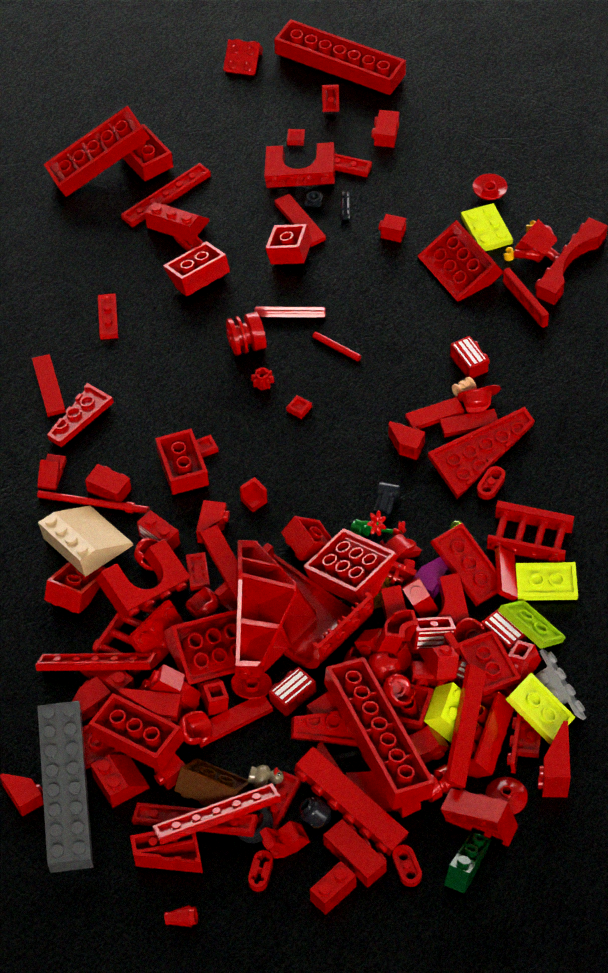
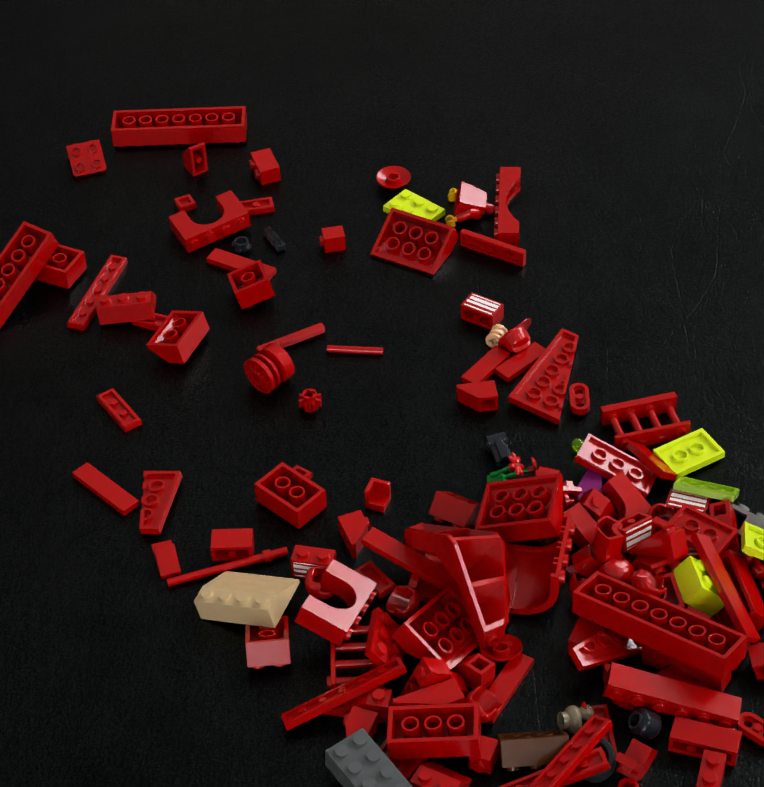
camera: 30 degrees left, 10 degrees down
brick [269,666,316,717] -> none
red tile [286,395,312,419] -> none

